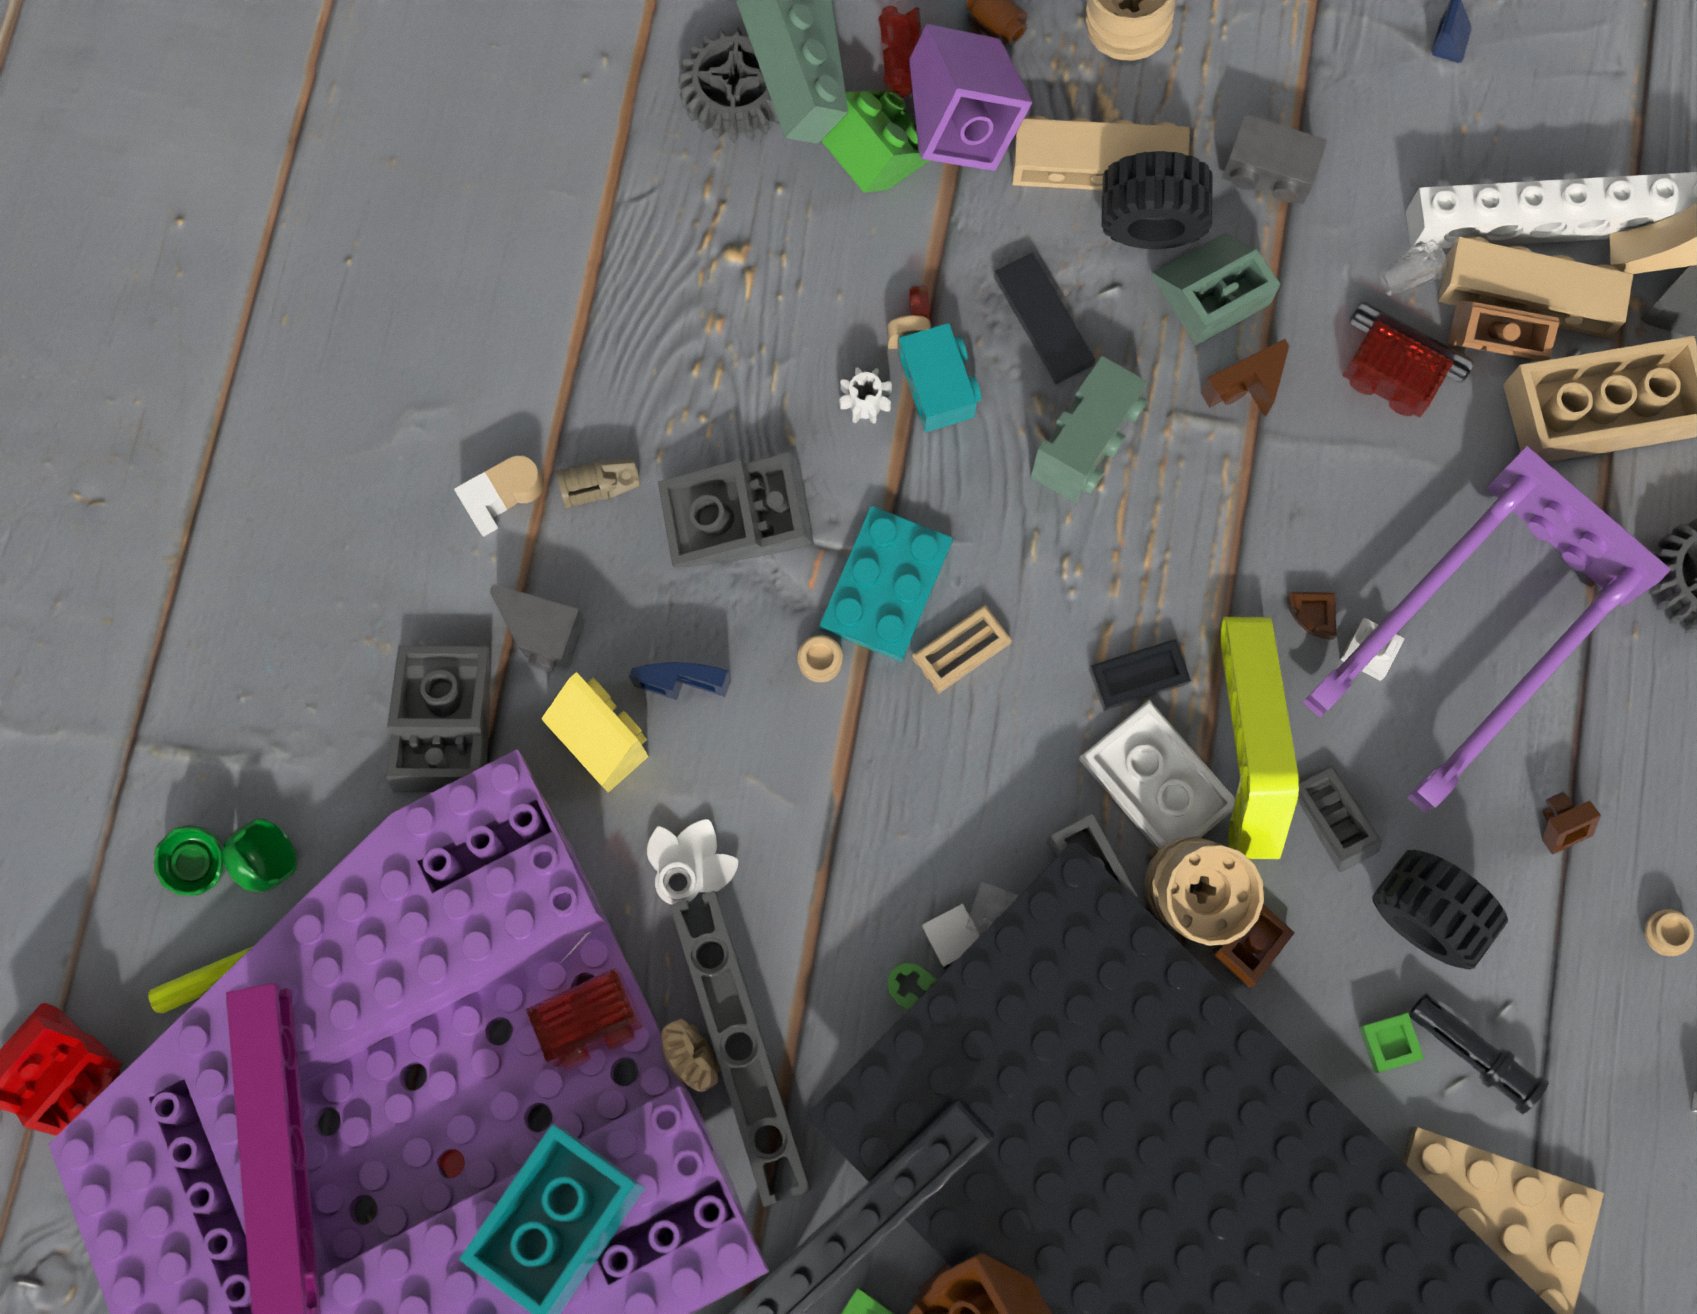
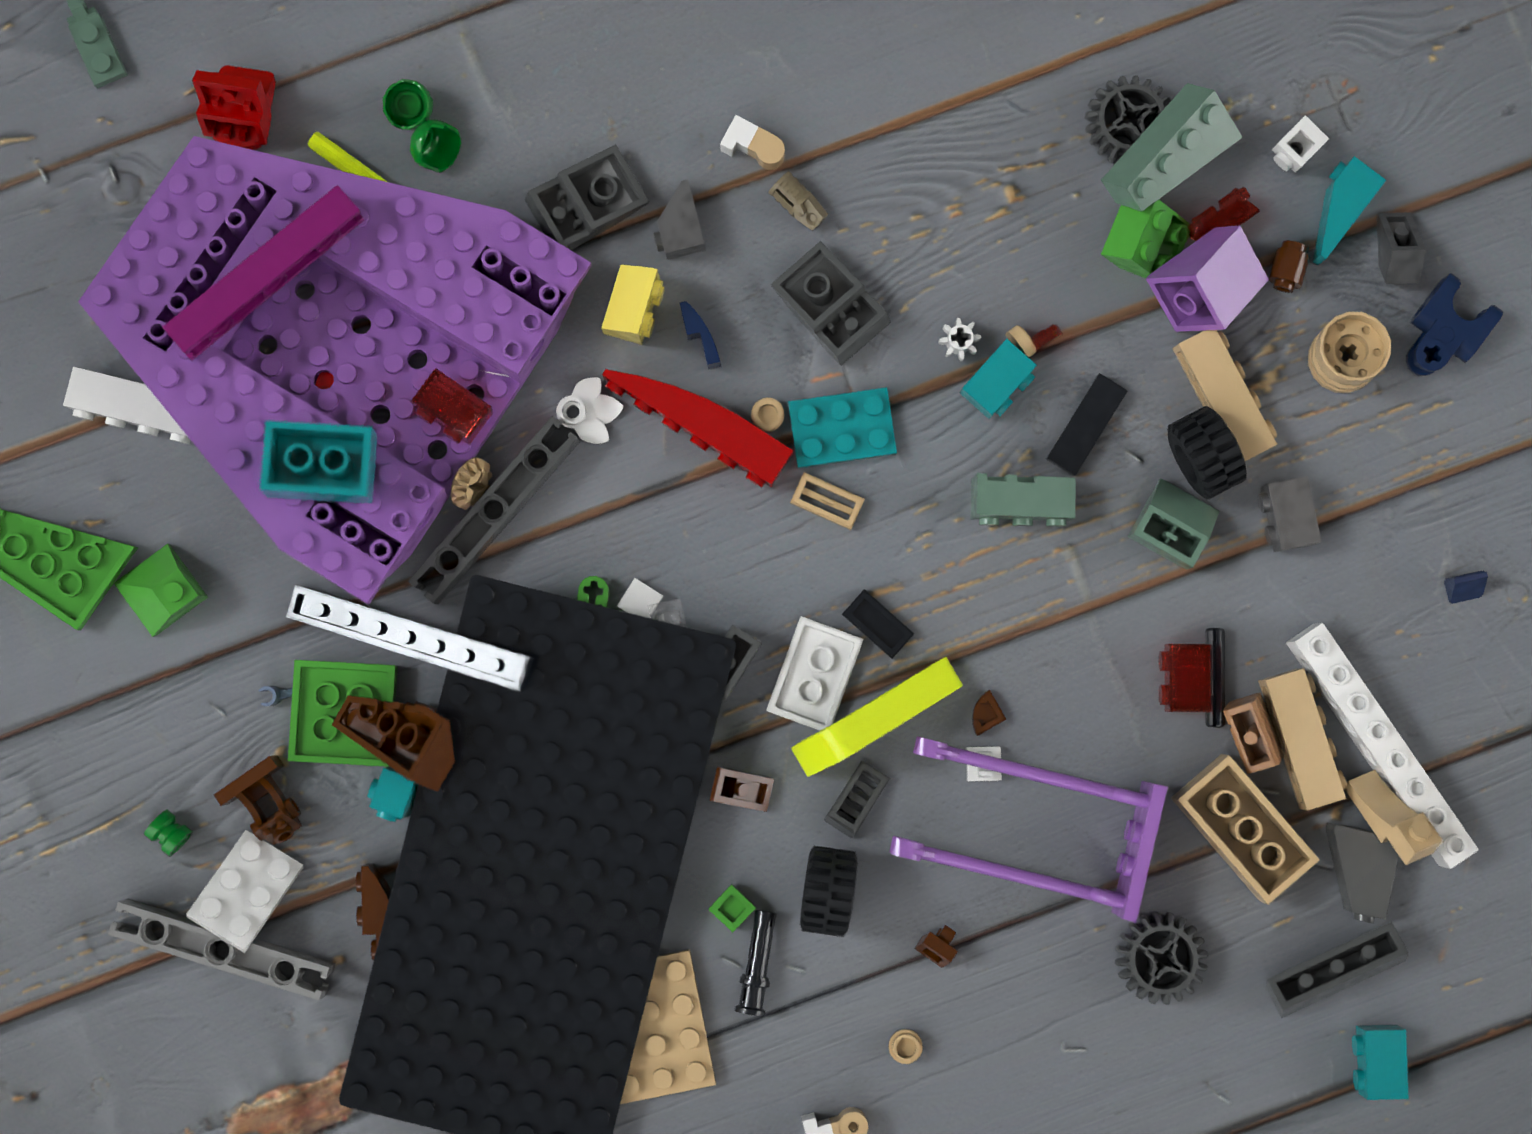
camera: 60 degrees right, 10 degrees up
tan wheel [1144,837,1264,946] -> none
reddish brown slope [1201,339,1289,416] -> none
clear cone [1378,239,1448,296] -> none
none -> red slope [602,369,793,488]

